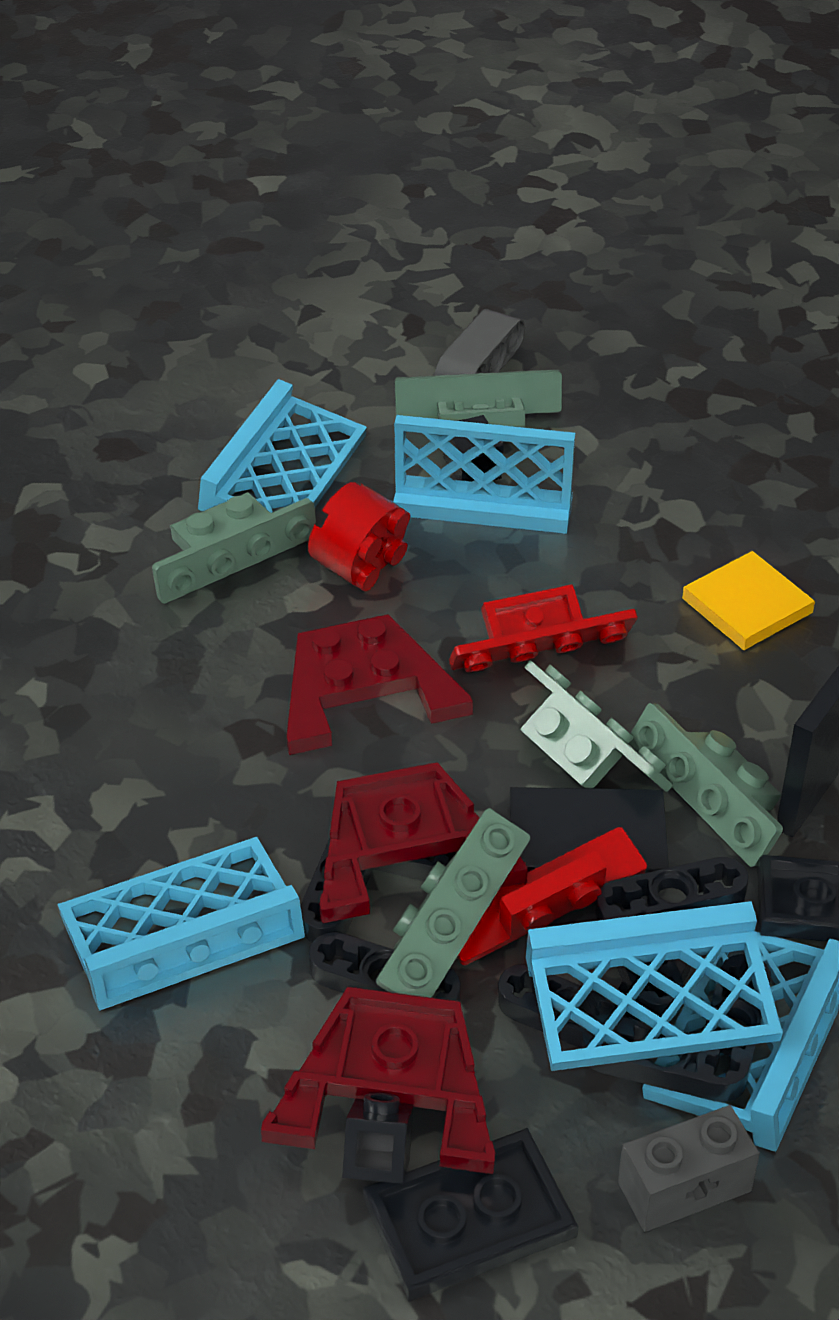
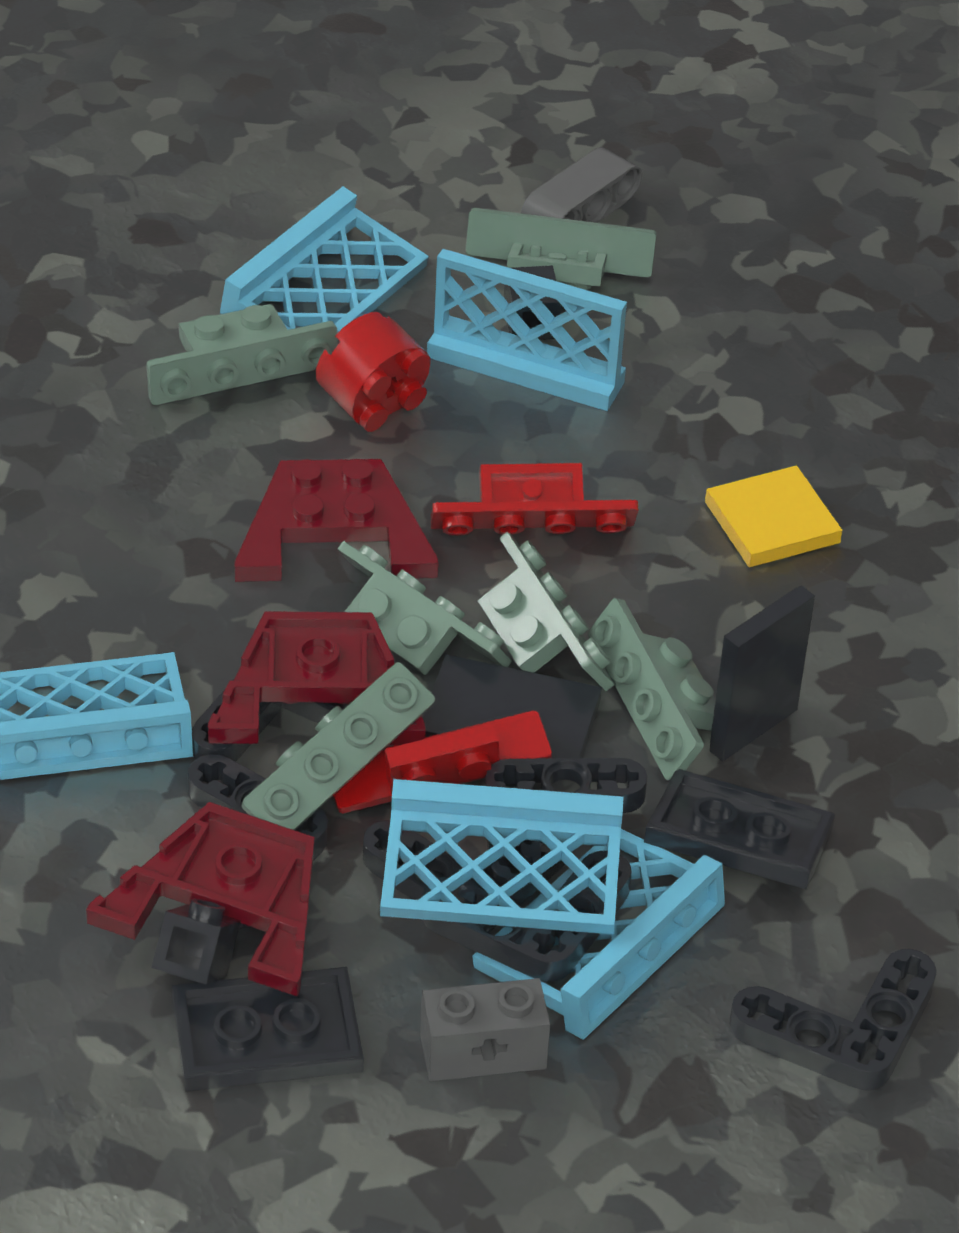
camera: 10 degrees right, 0 degrees up
none -> sand green bracket [337,541,512,676]

